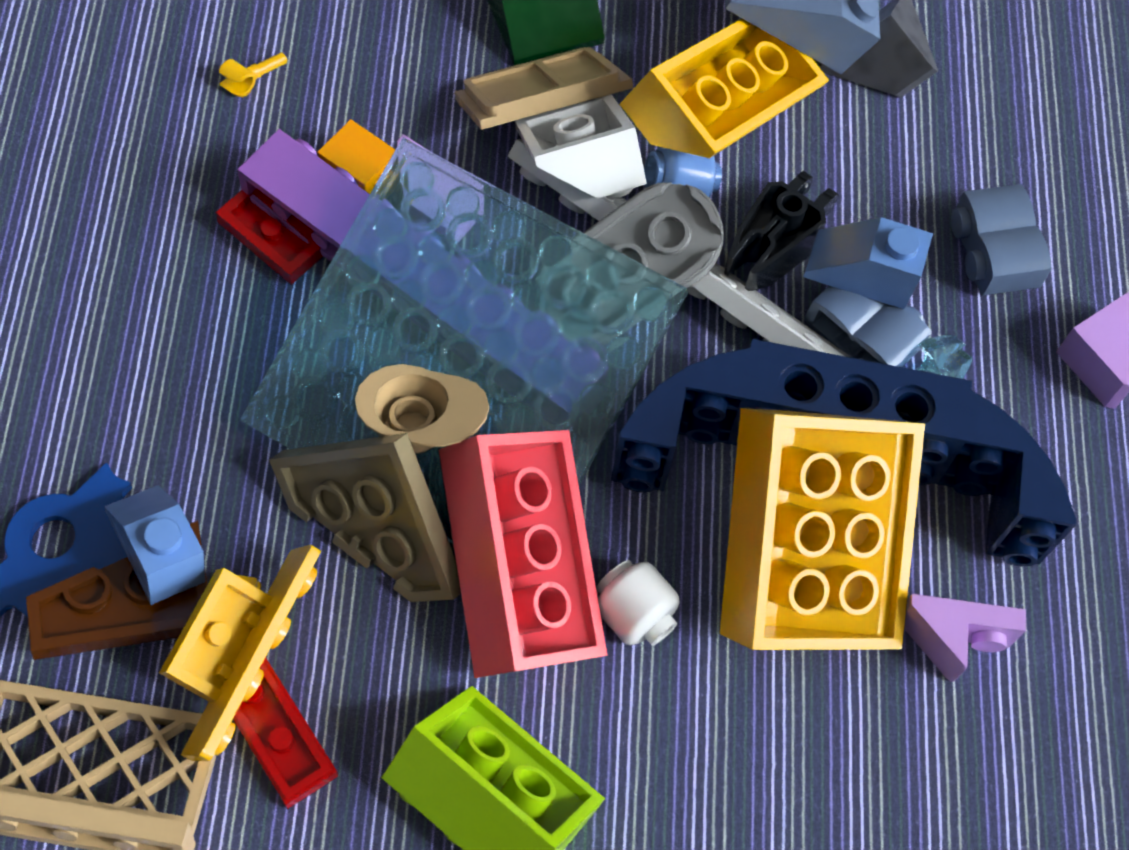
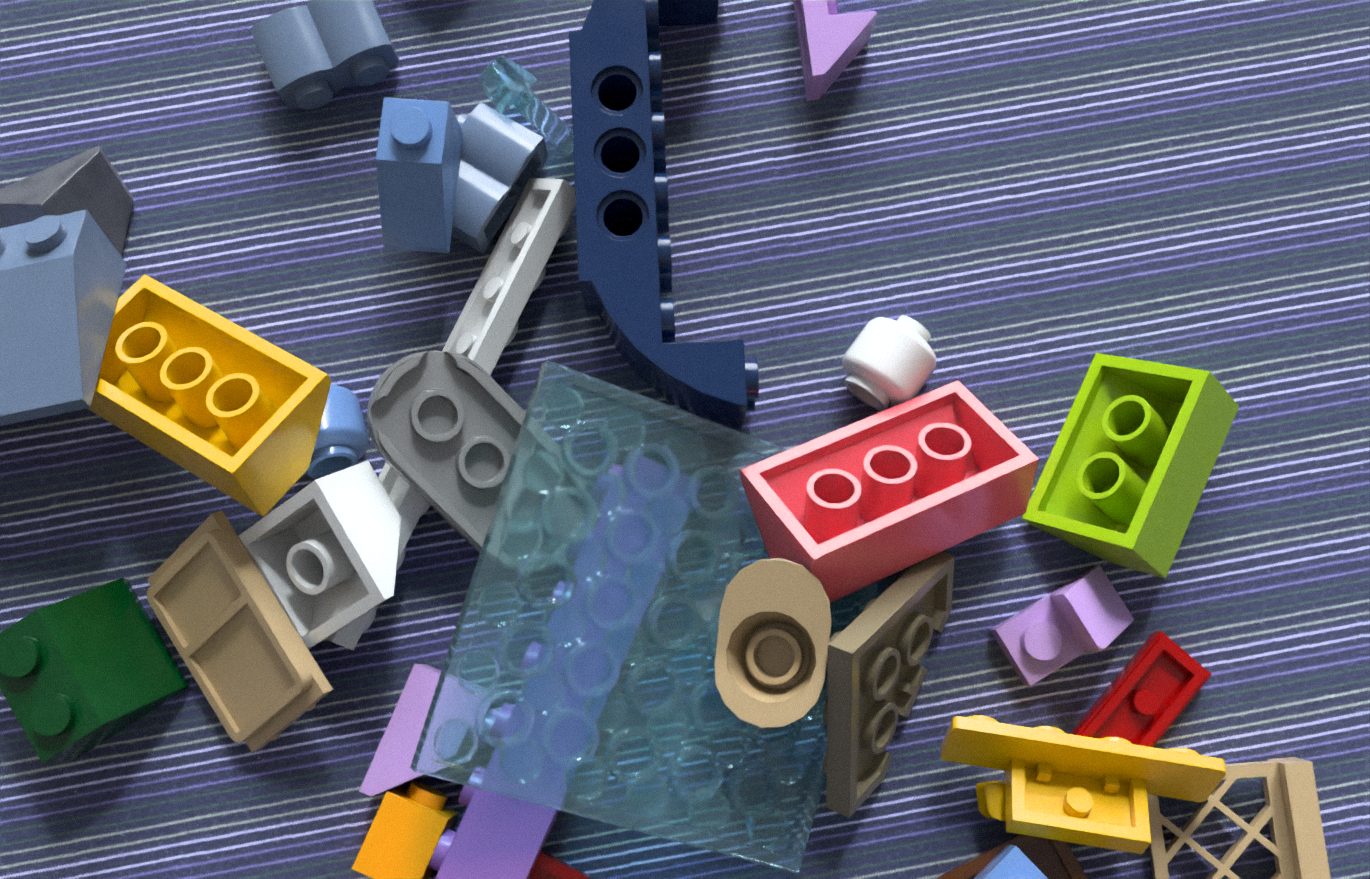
camera: 100 degrees left, 15 degrees up
yellow slope [719,408,925,650] -> none
black hinge [724,171,839,291] -> none
none -> lavender slope [990,564,1134,686]

